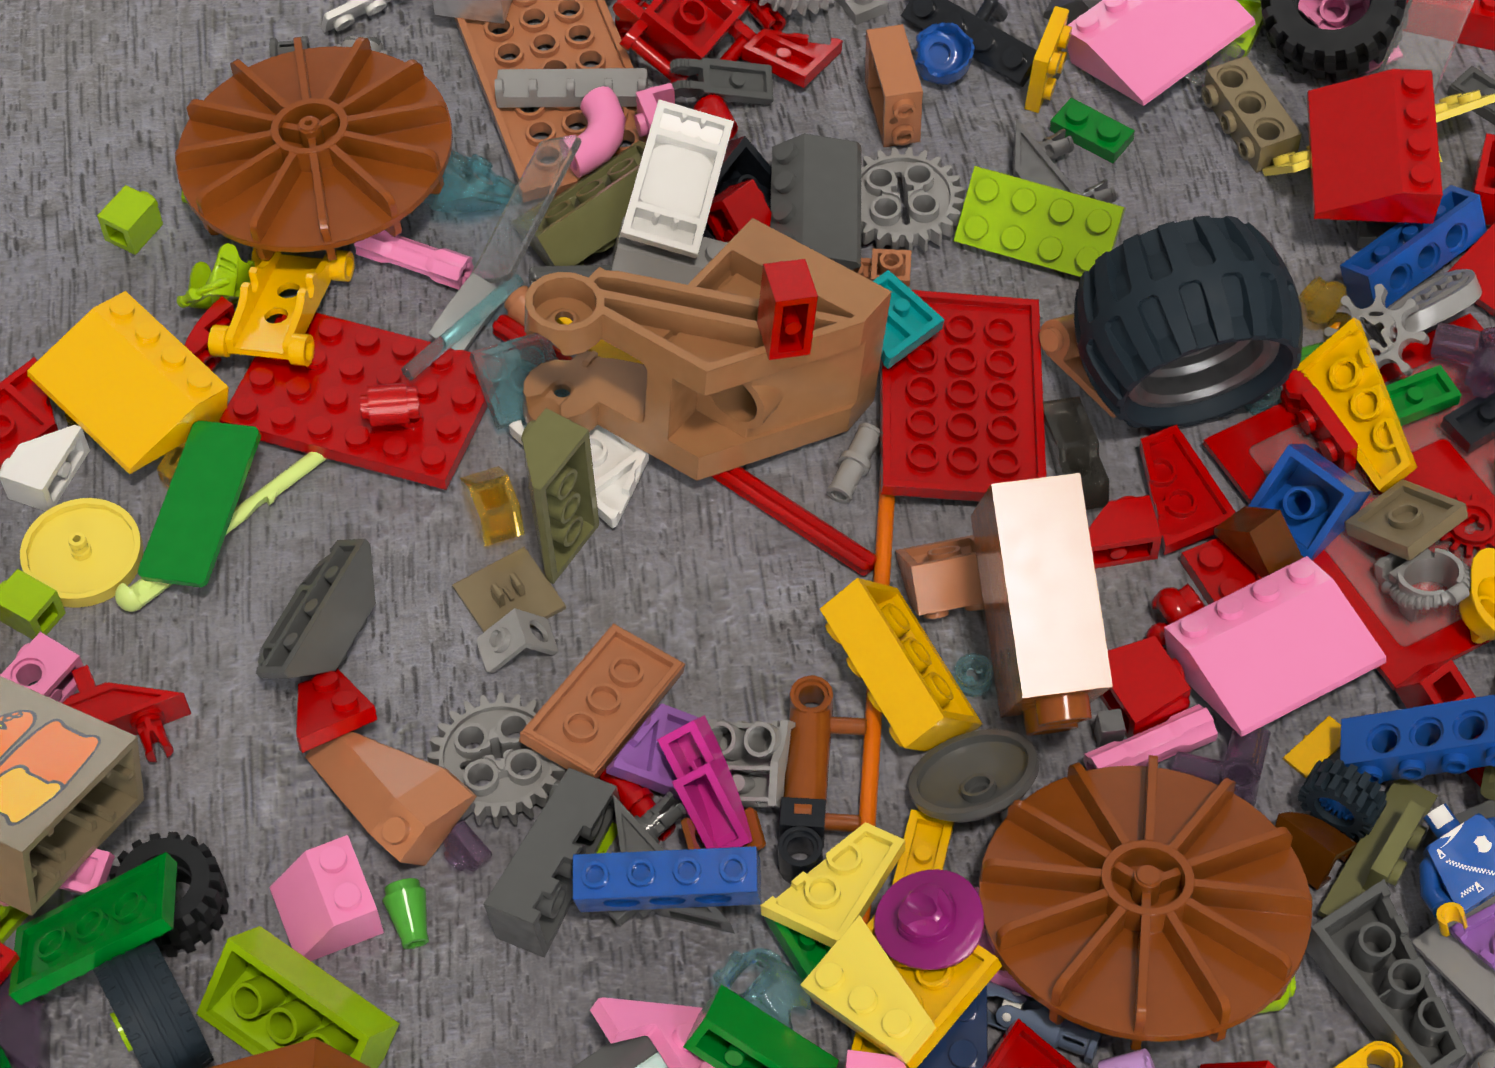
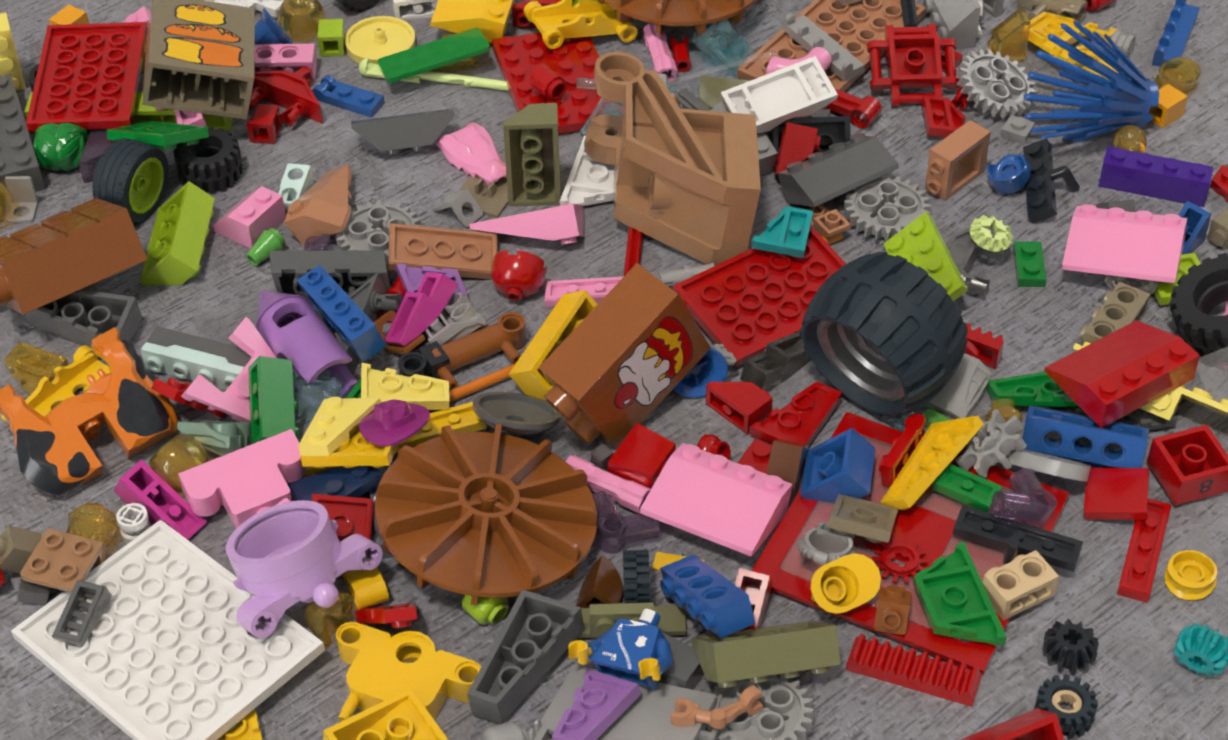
camera: 55 degrees right, 10 degrees down
red wing [296,668,378,753] -> none
bright pink bracket [634,83,675,138] -> none
dark grey hinge [670,57,774,106] -> none
red brick [757,259,818,360] -> none
yellow plate [1024,6,1072,113] -> none
none -> red brick [246,104,282,145]
none -> medium lavender piece [256,290,358,407]
none -> light aqua leg [279,163,314,210]
none -> blue plate [312,75,385,118]
none -> bright pink animal [435,122,507,187]
none -> bright pink wedge [469,204,584,245]
none -> red cylinder [491,250,547,301]
none -> bright pink tile [544,277,623,307]
none -> red bar [670,36,691,72]
none -> yellowish green gear [970,215,1013,252]
none -> green wing [987,372,1079,407]

